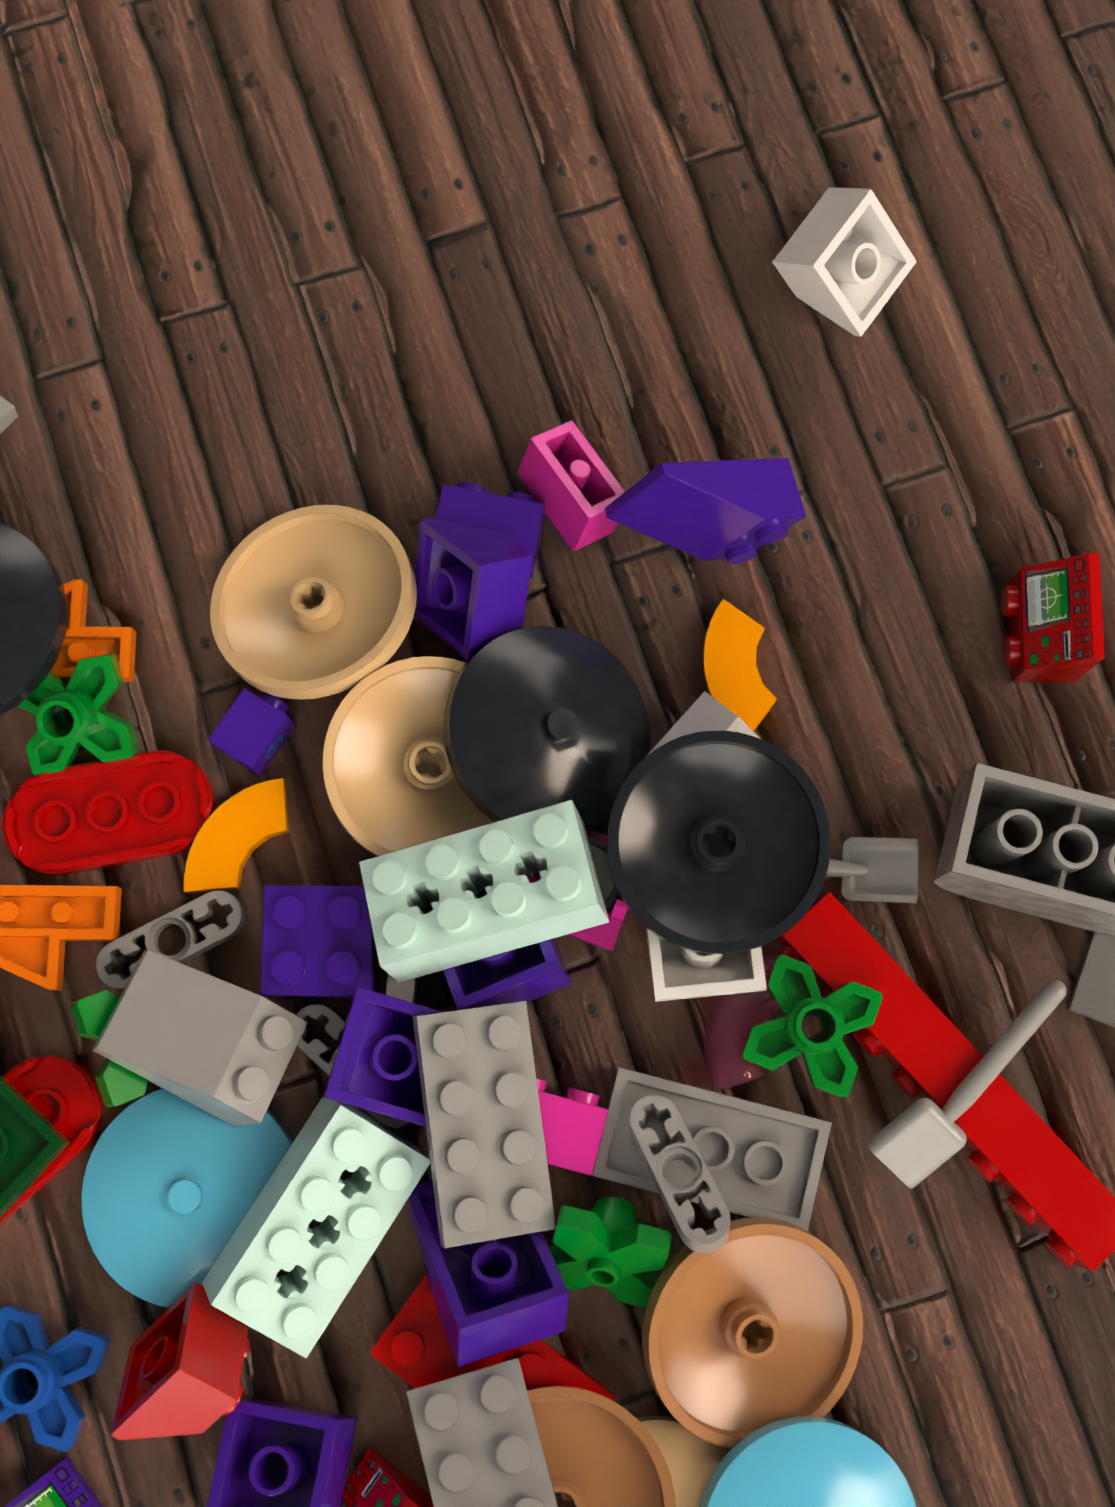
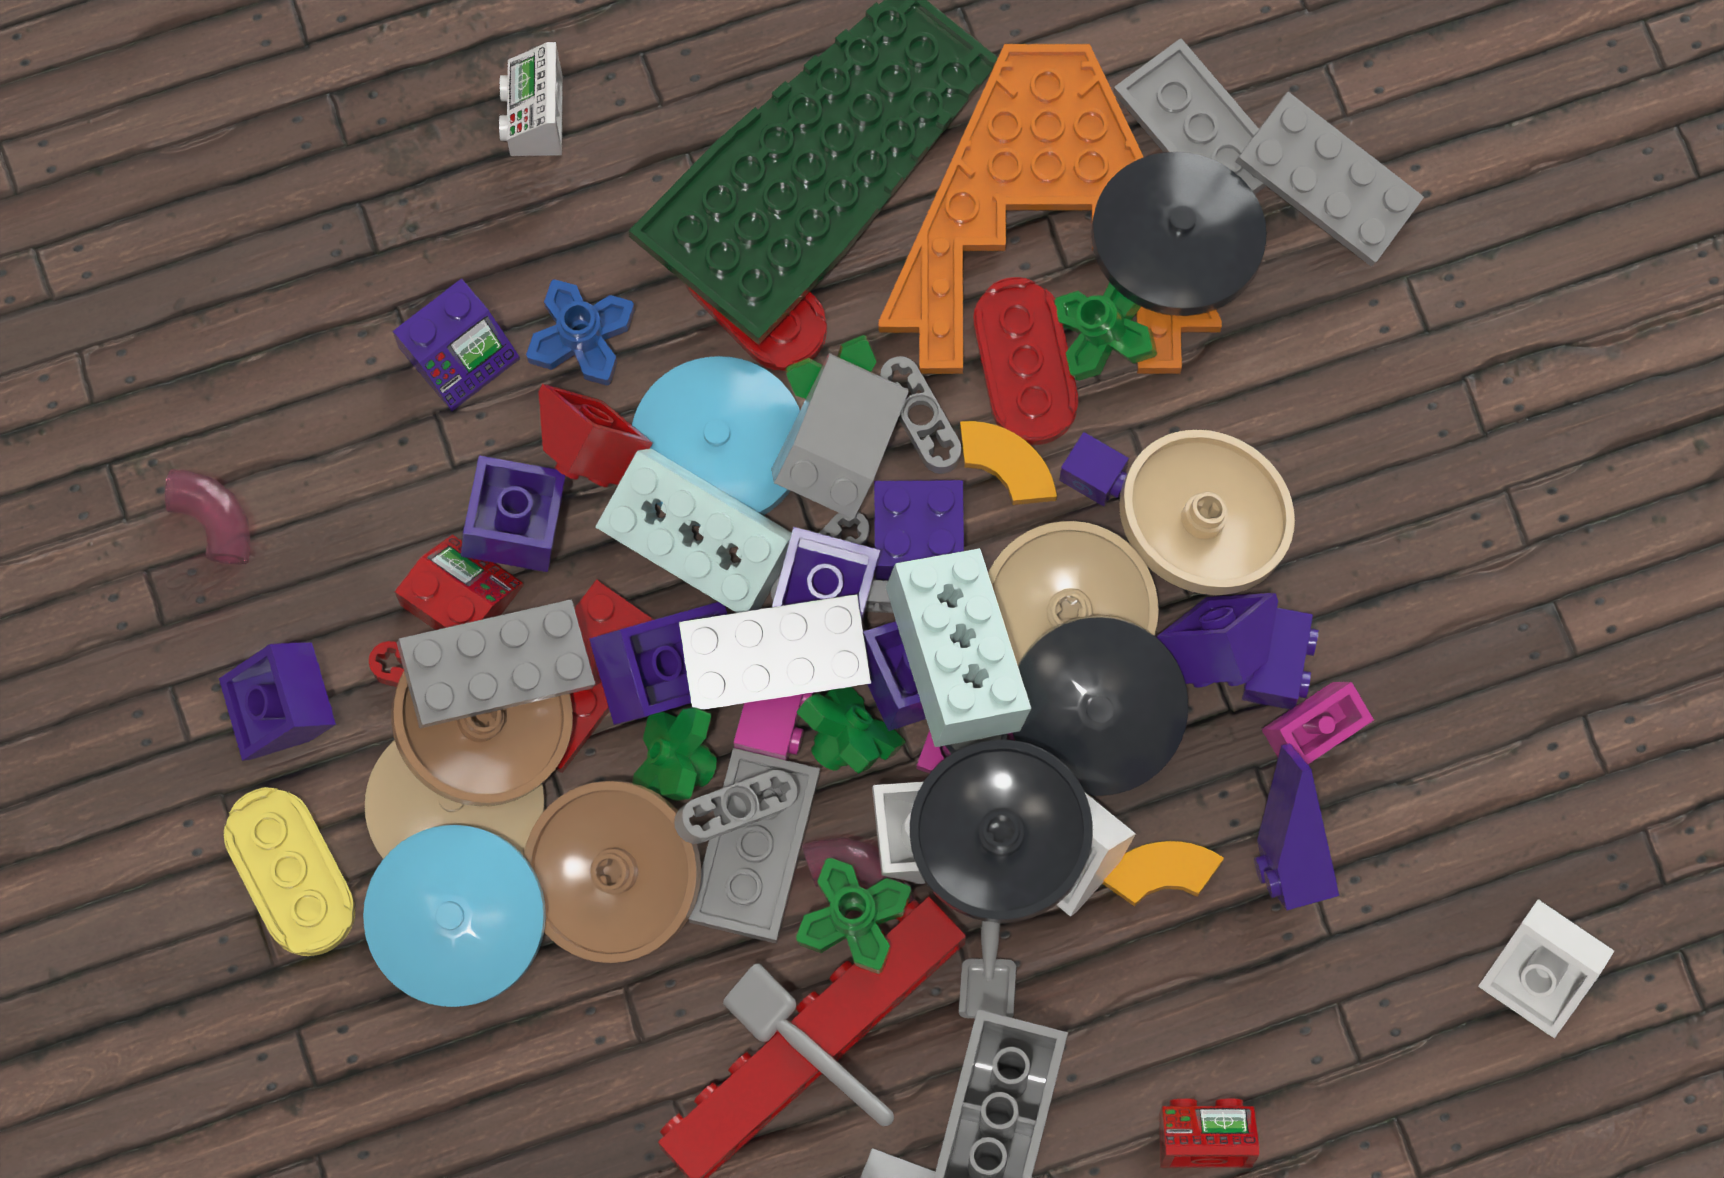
camera: 90 degrees right, 5 degrees down
none -> green plant [797,687,906,774]

